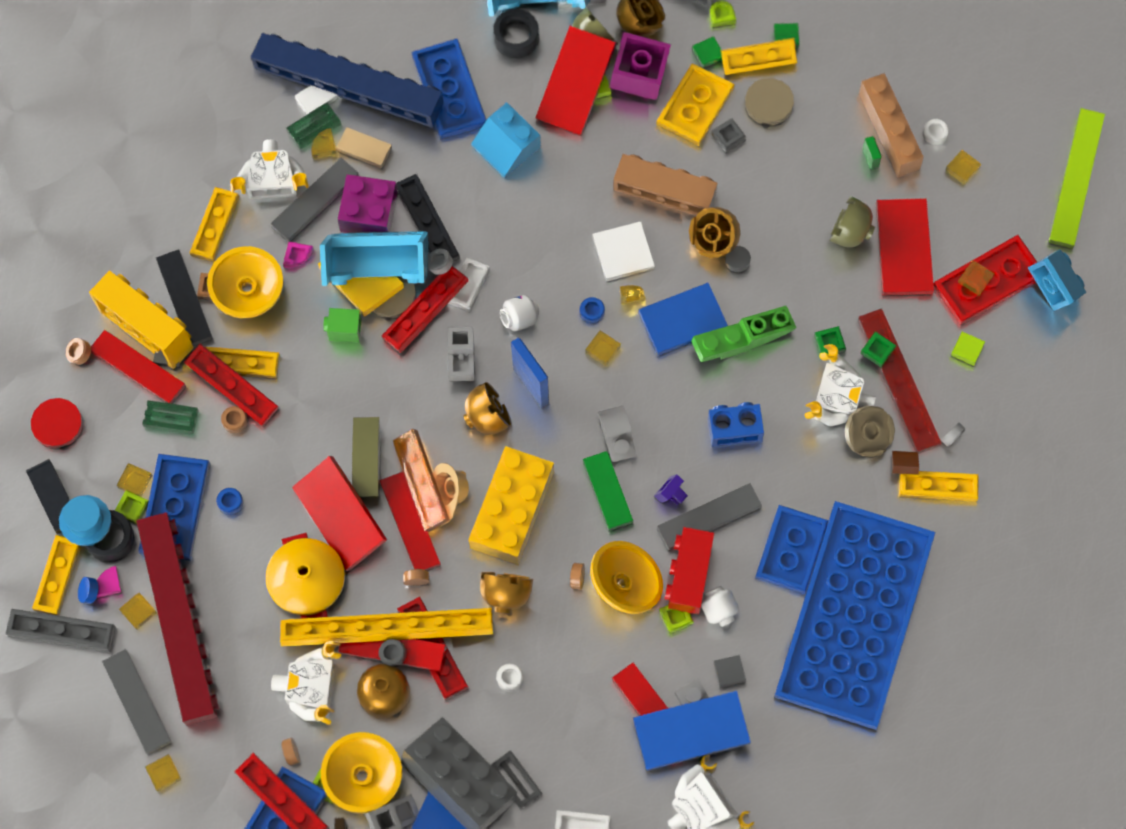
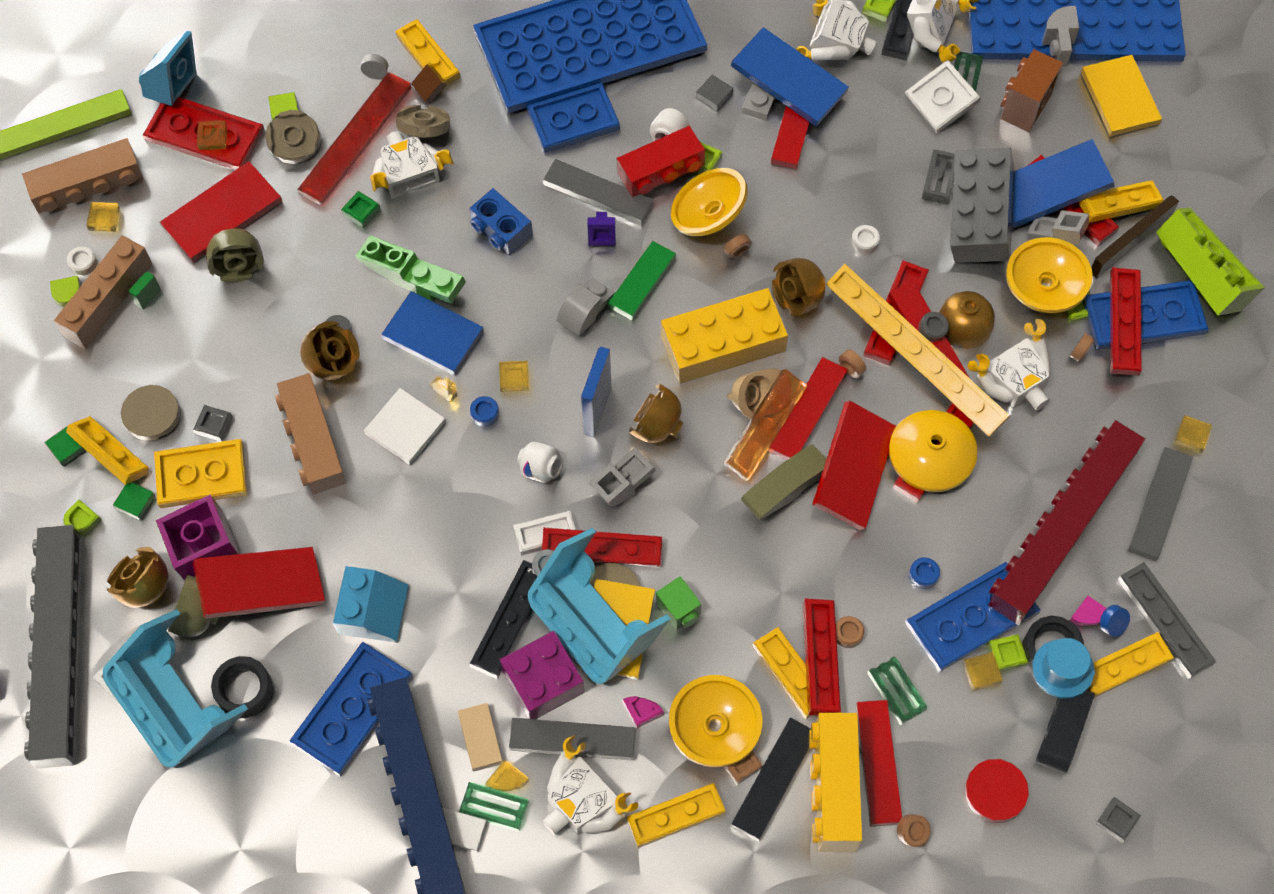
camera: 130 degrees left, 5 degrees down
clear yellow tile [119,592,157,630] -> none
green tile [860,331,896,368] -> none
none -> medium nougat brick [22,138,143,214]
none -> lime tile [50,276,81,307]
none -> dark tan tile [265,110,321,164]

